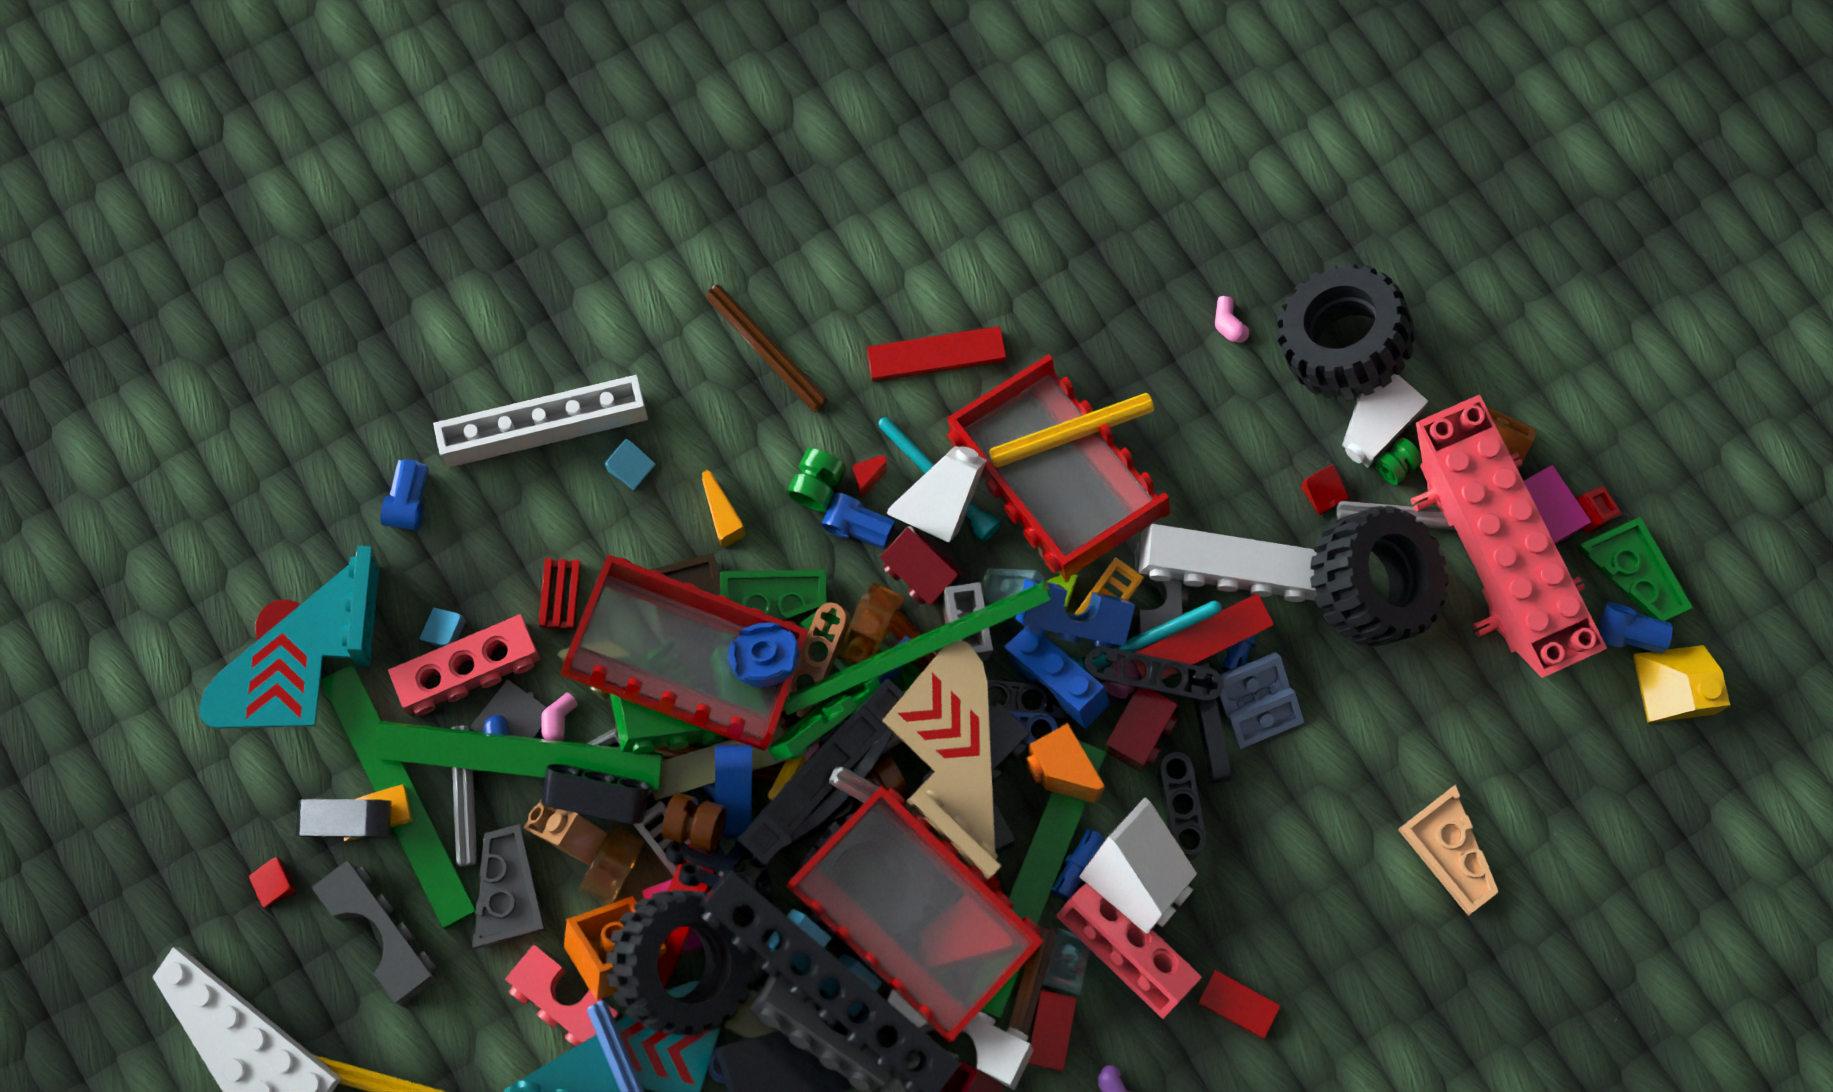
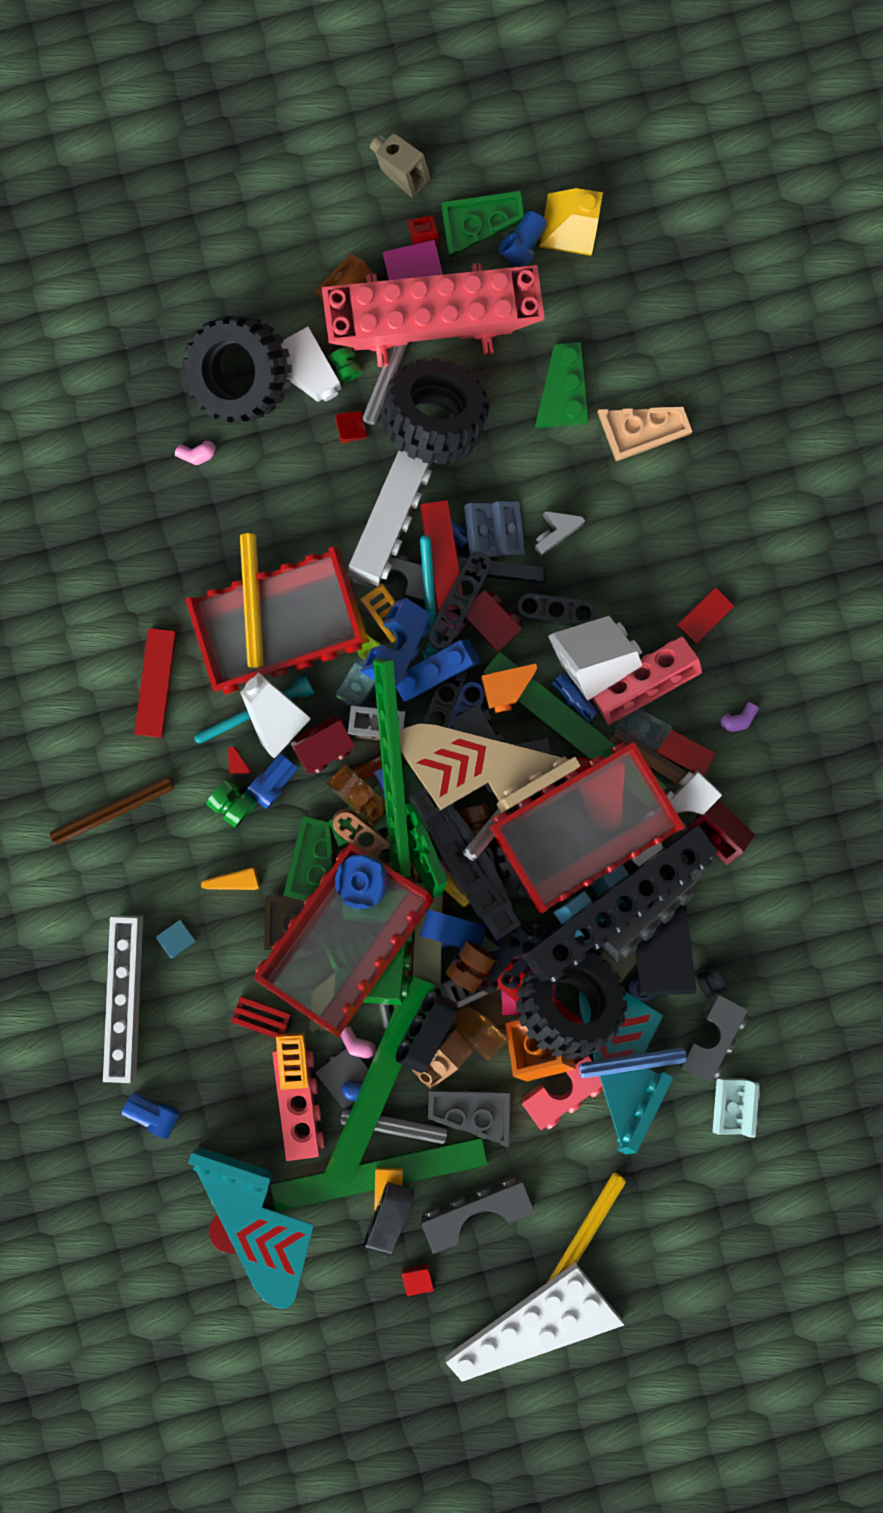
camera: 70 degrees left, 15 degrees up
medium azure slope [419,608,466,648] -> none
none -> light orange slope [276,1032,308,1090]
none -> dark tan torso [370,134,431,199]
none -> green wing [535,342,588,429]
none -> light grey slope [535,511,585,557]

